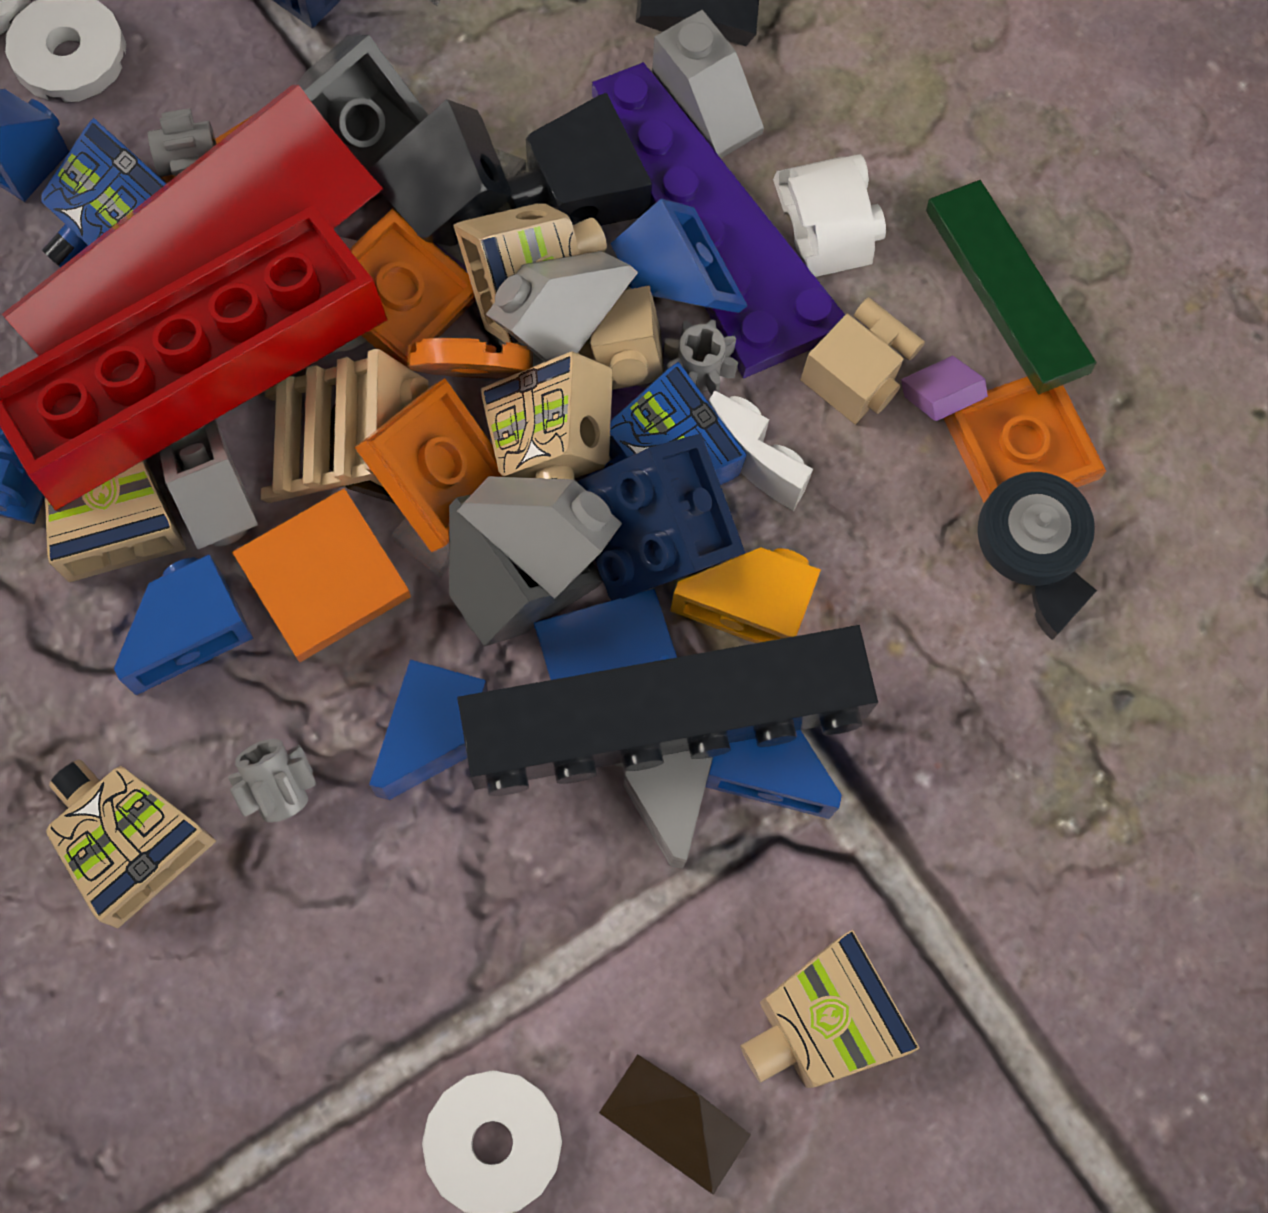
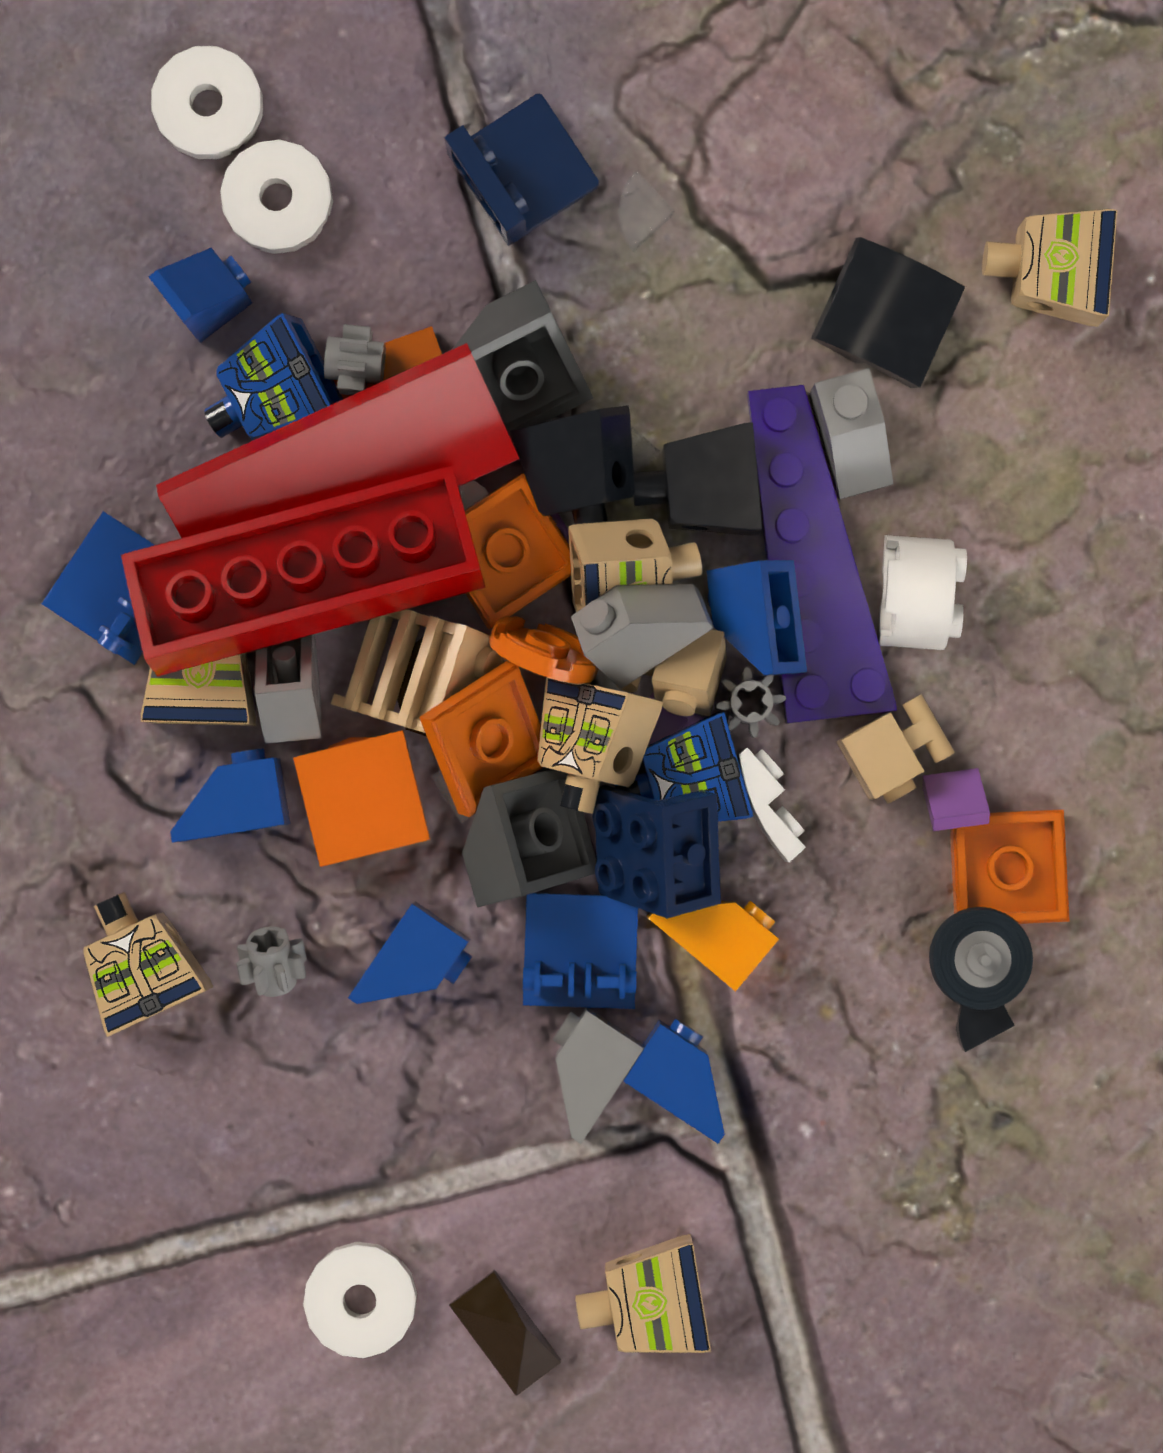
camera: 25 degrees right, 15 degrees up
light grey slope [457,476,622,599] -> none
black brick [457,625,878,796] -> none
dark green tile [926,179,1097,395] -> none

